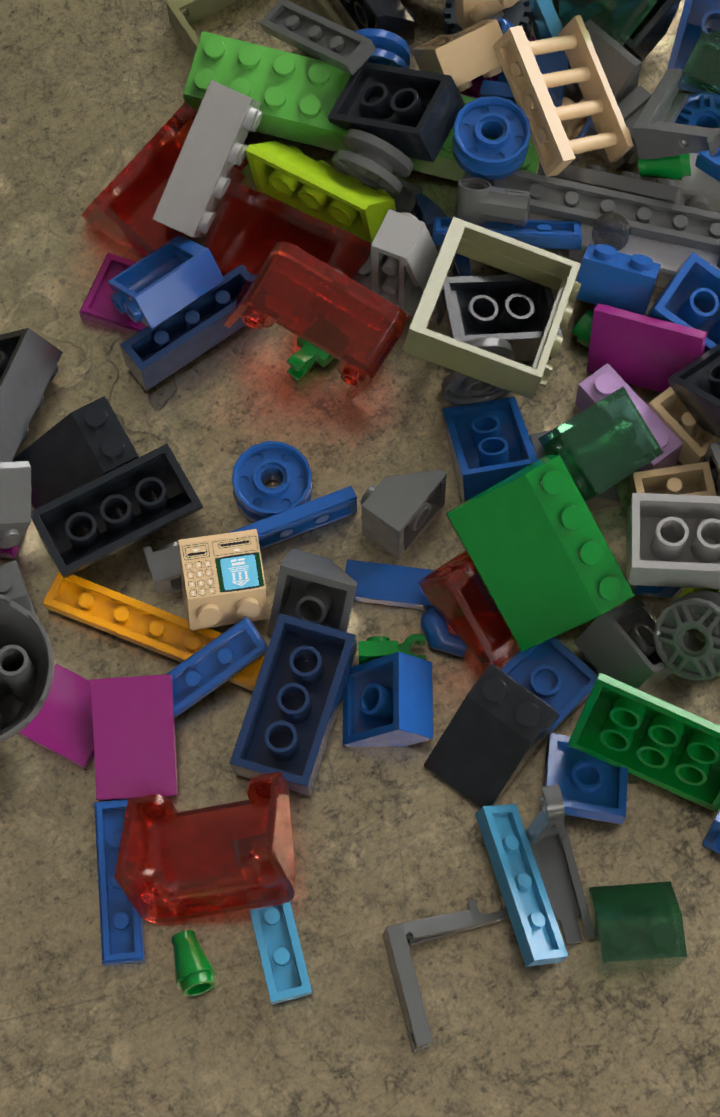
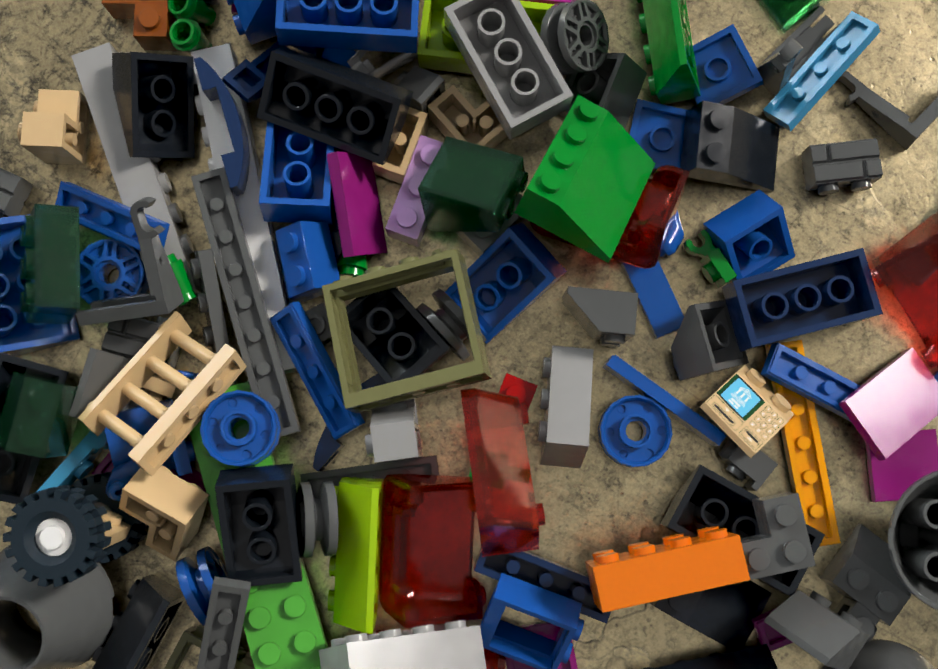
camera: 125 degrees left, 15 degrees up
dark grey piece [455,177,531,226] -> none
clear smoke tile [592,213,630,251] -> none
none -> red plate [494,373,538,417]
none -> light grey wedge [538,345,594,468]
none -> orange brick [585,526,750,613]
none -> dark grey brick [741,492,816,581]
none -> dark grey brick [801,138,883,195]

